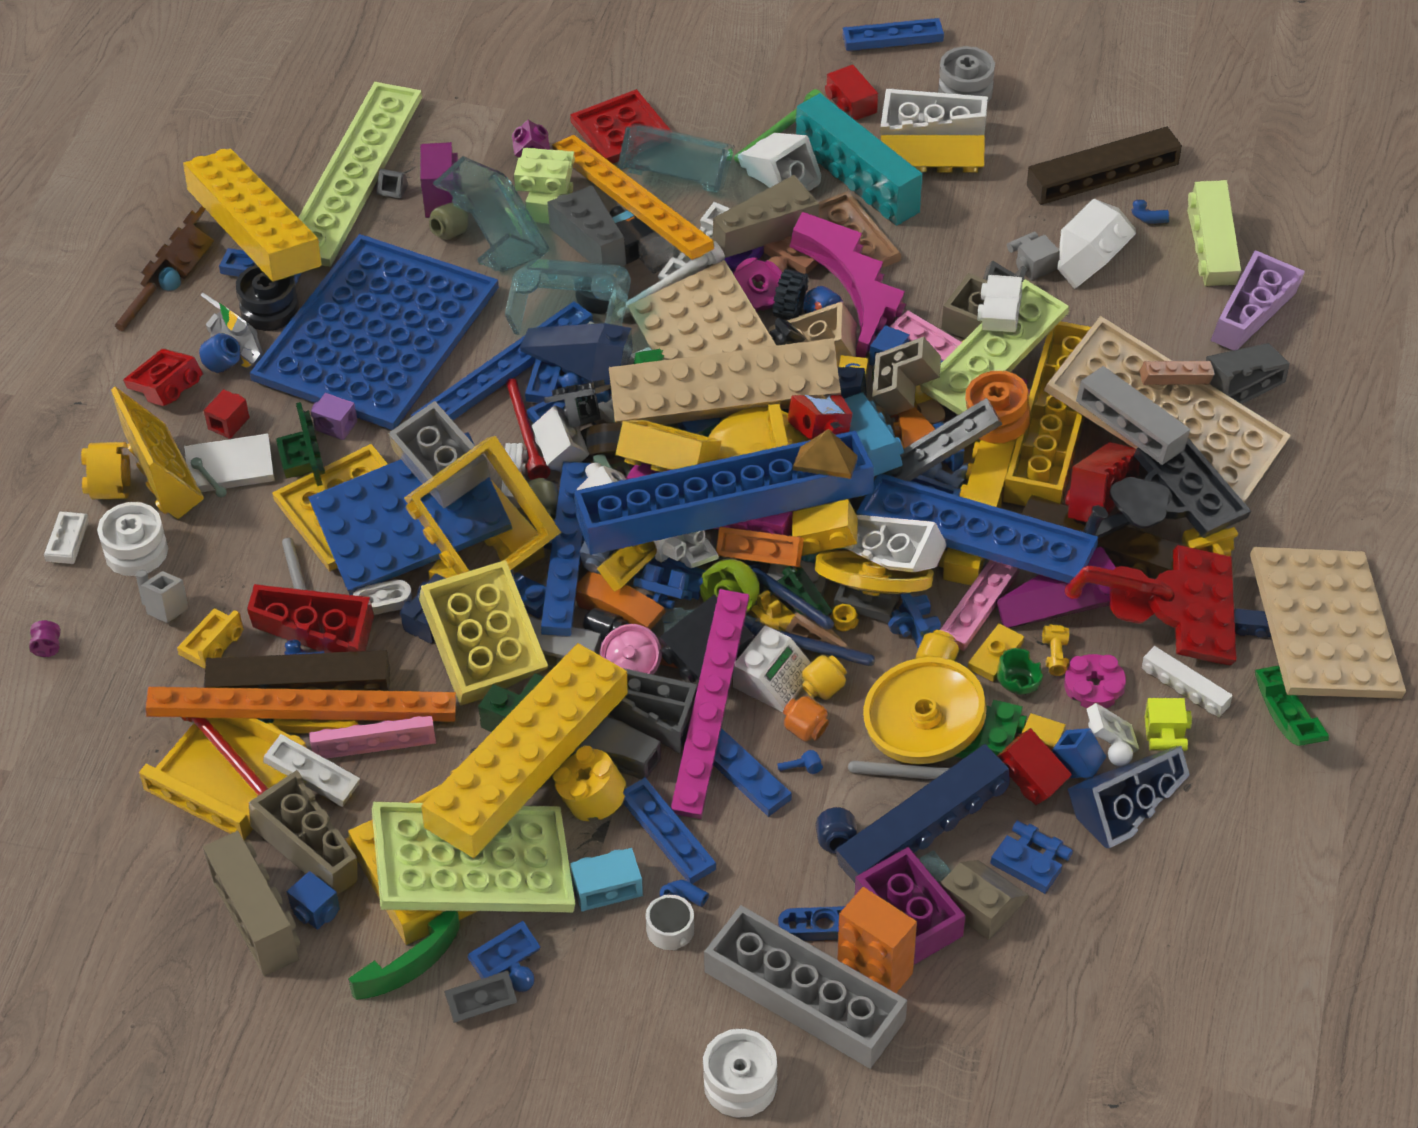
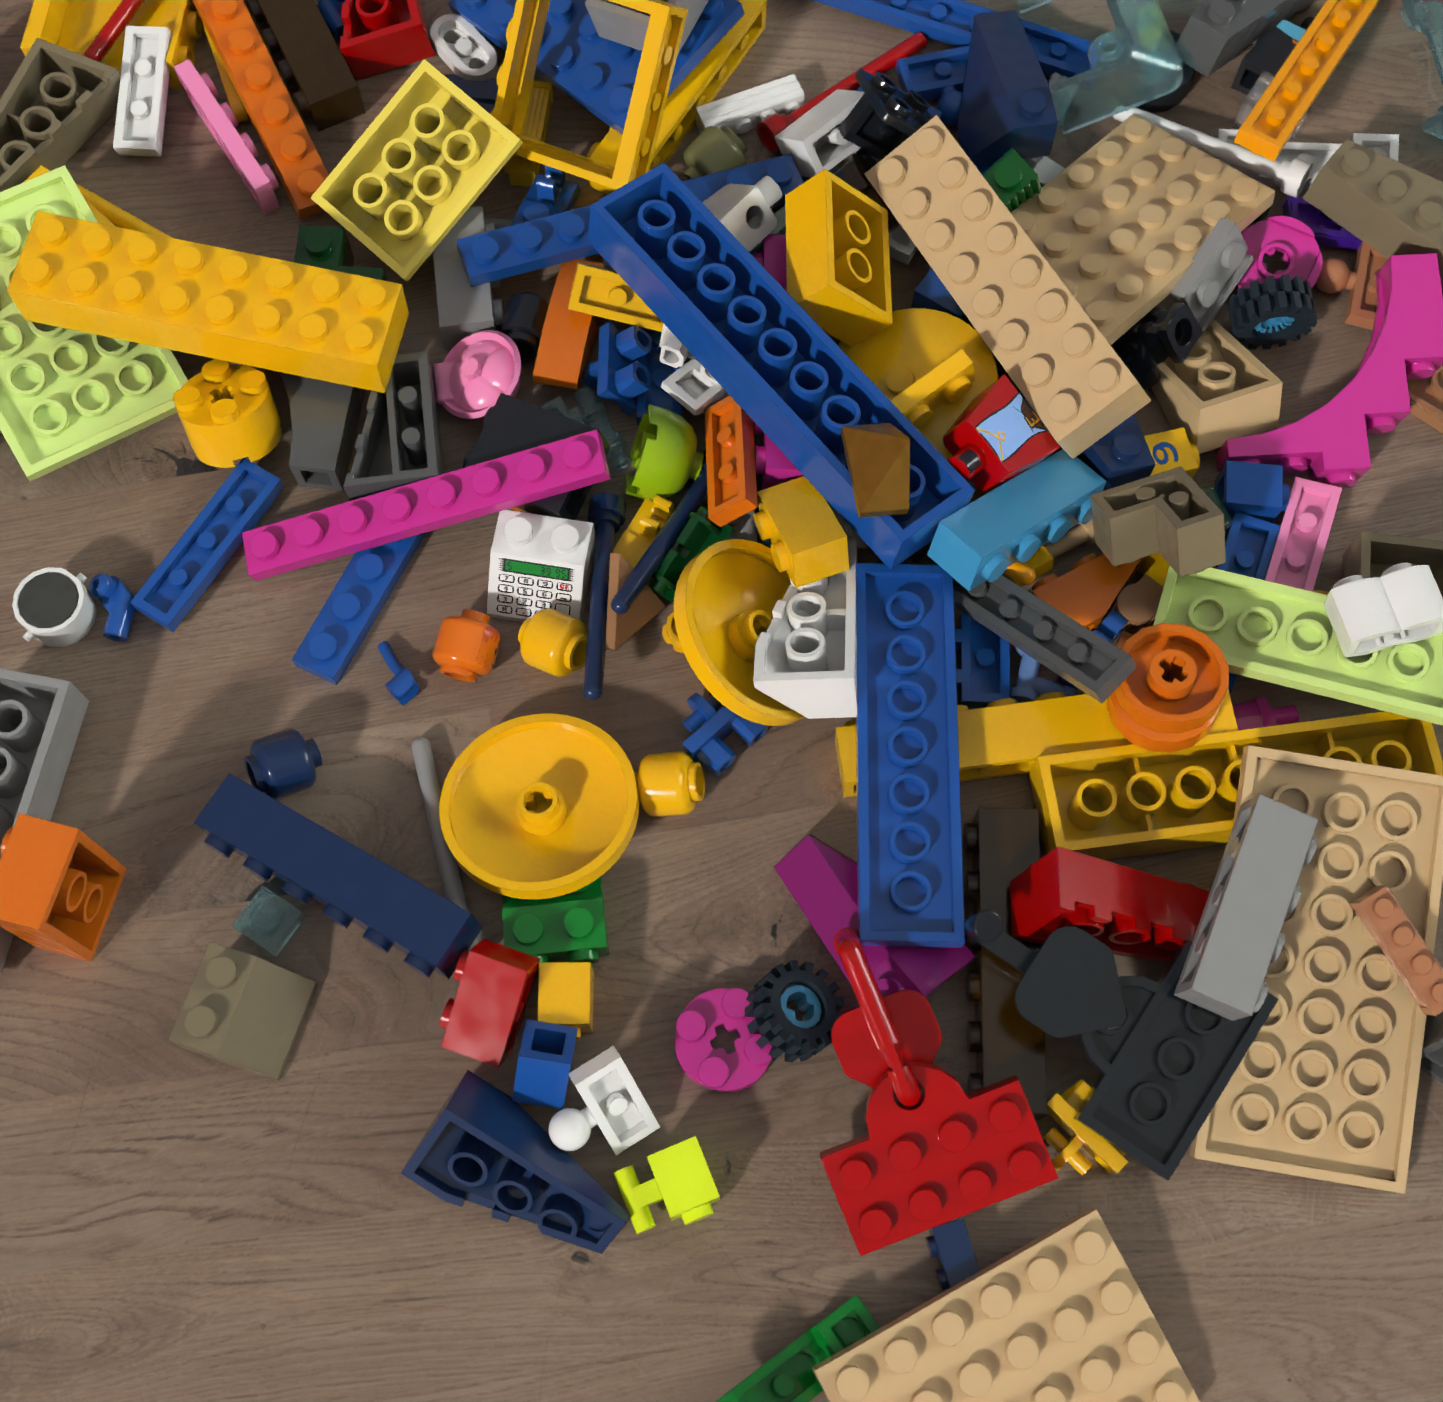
camera: 65 degrees right, 20 degrees up
medium azure brick [570,848,643,912] -> none
blue beam [778,906,845,941] -> none
blue head [803,286,843,314] -> none
magenta brick [855,847,965,965] -> none
bright pink plate [940,560,1020,651] -> none
yellow plate [968,624,1025,682] -> none
blue plate [990,820,1073,894] -> none
green hair [997,648,1043,695] -> none
yellow bar [1042,624,1070,676] -> none
white piece [1142,646,1232,718] -> none
none -> black bush [745,960,845,1063]
none -> light grey plate [1170,218,1254,333]

